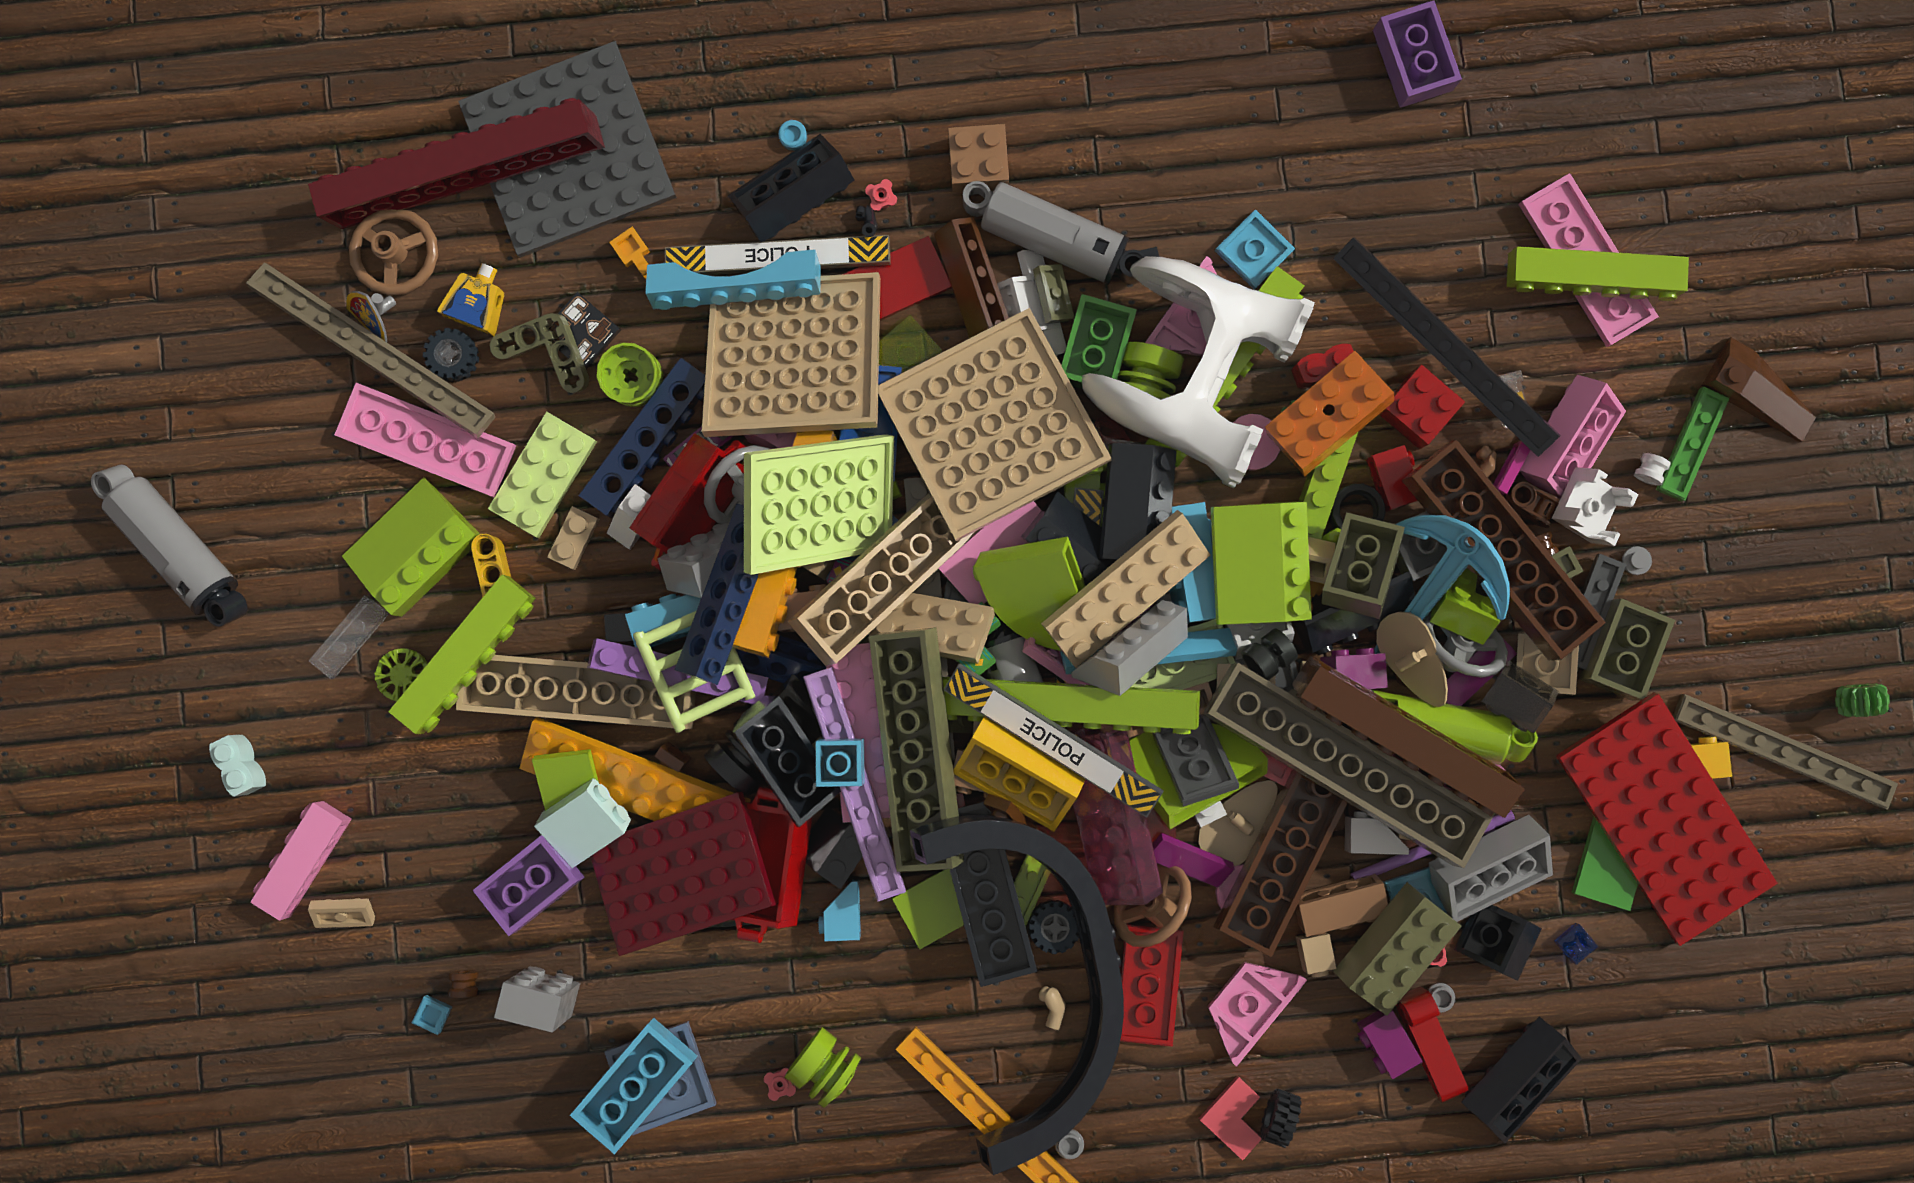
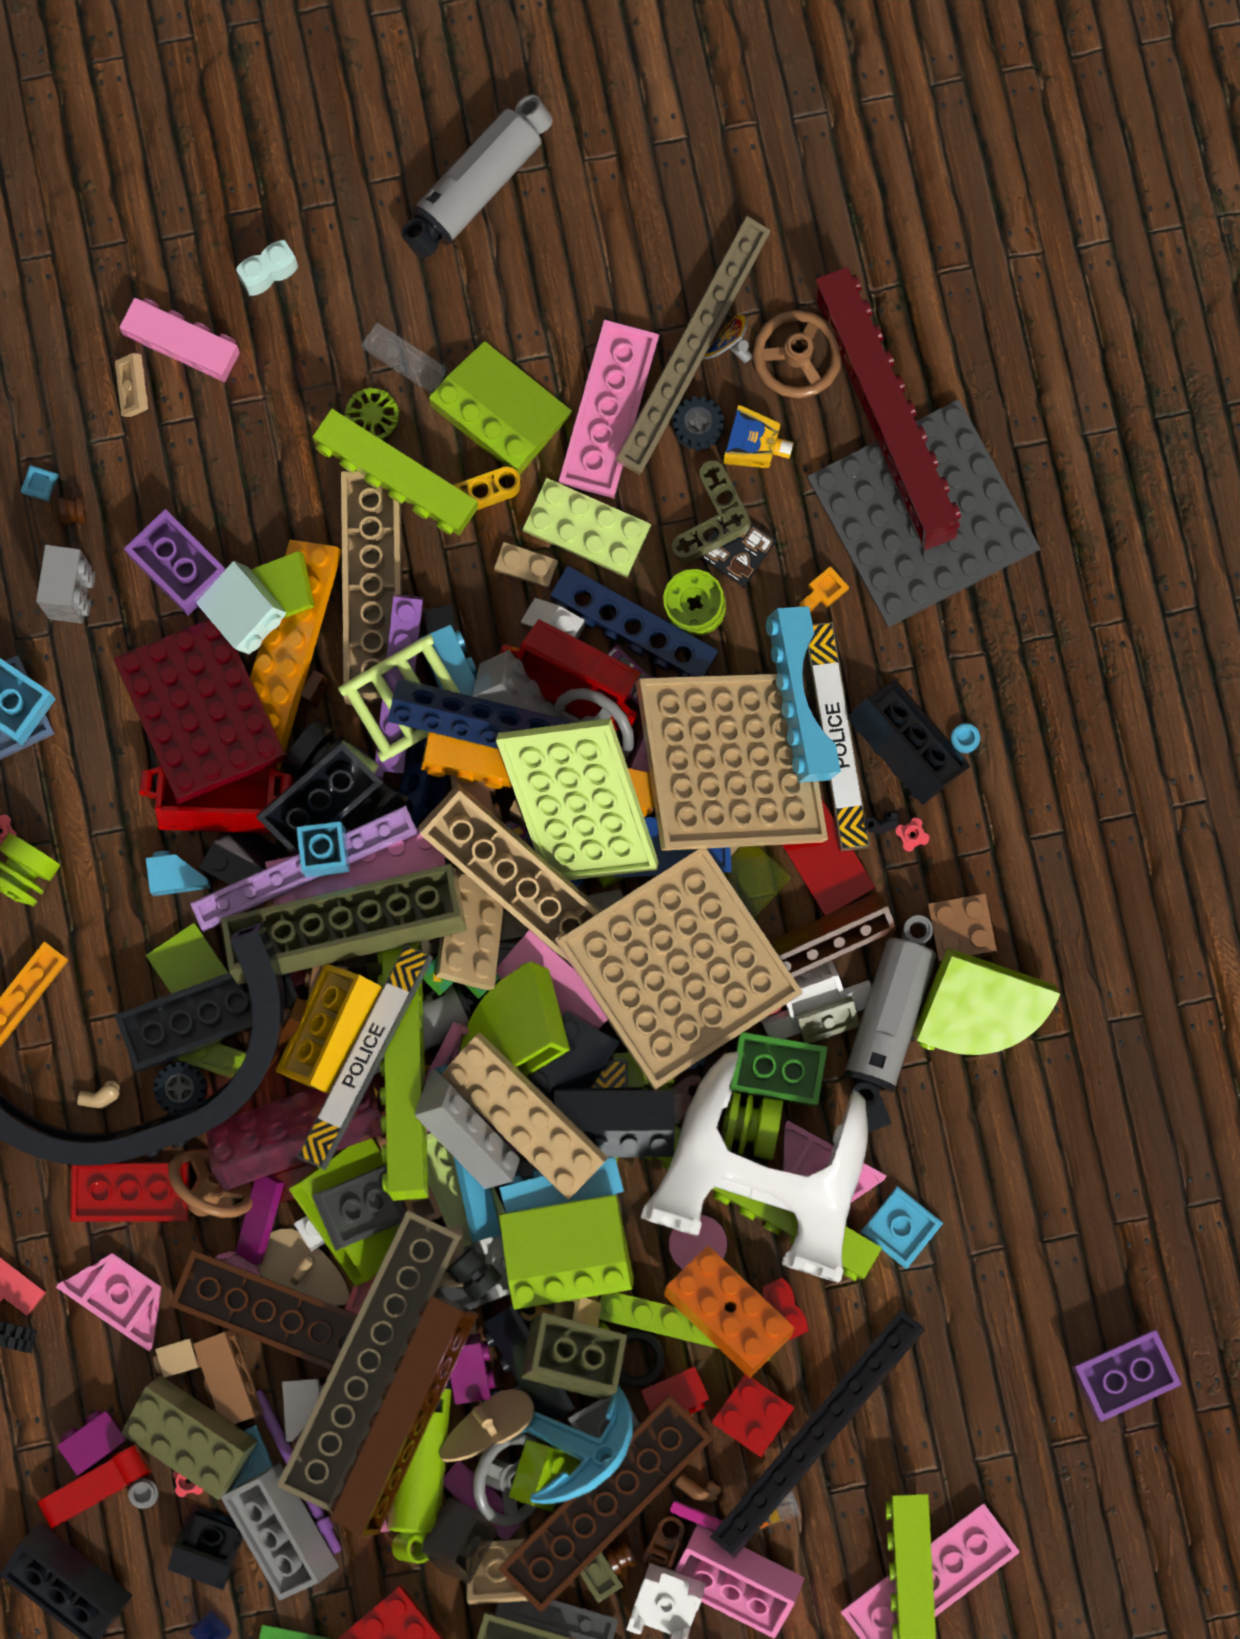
camera: 85 degrees right, 5 degrees down
none -> brick [913,947,1060,1055]

